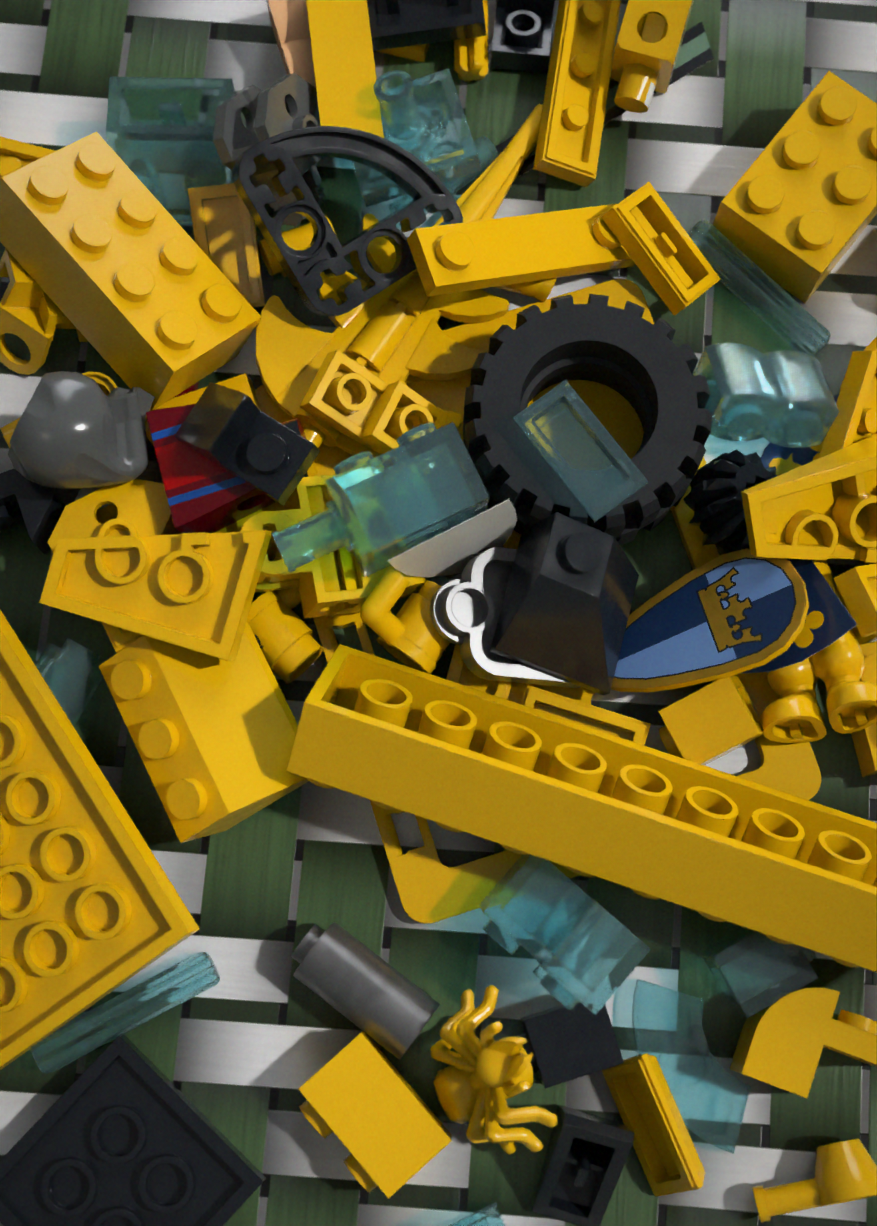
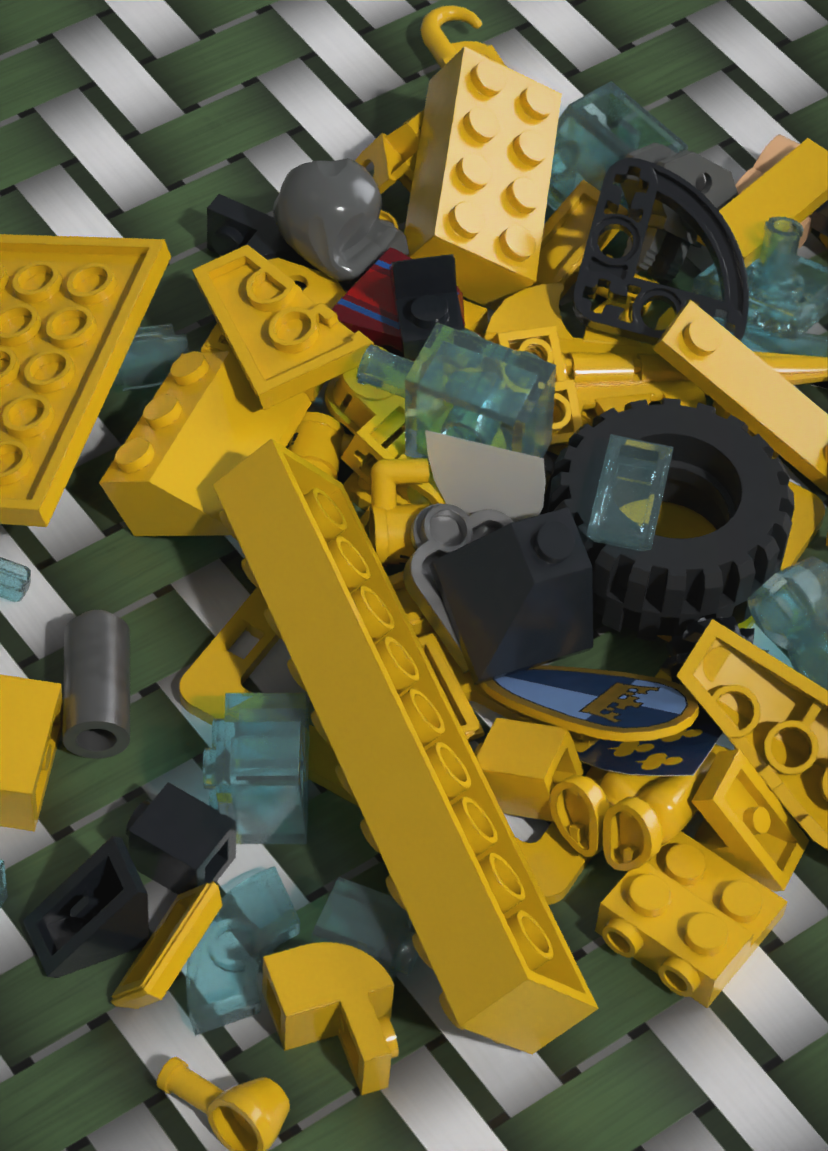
camera: 45 degrees right, 25 degrees down
yellow animal [430,985,557,1155] -> none

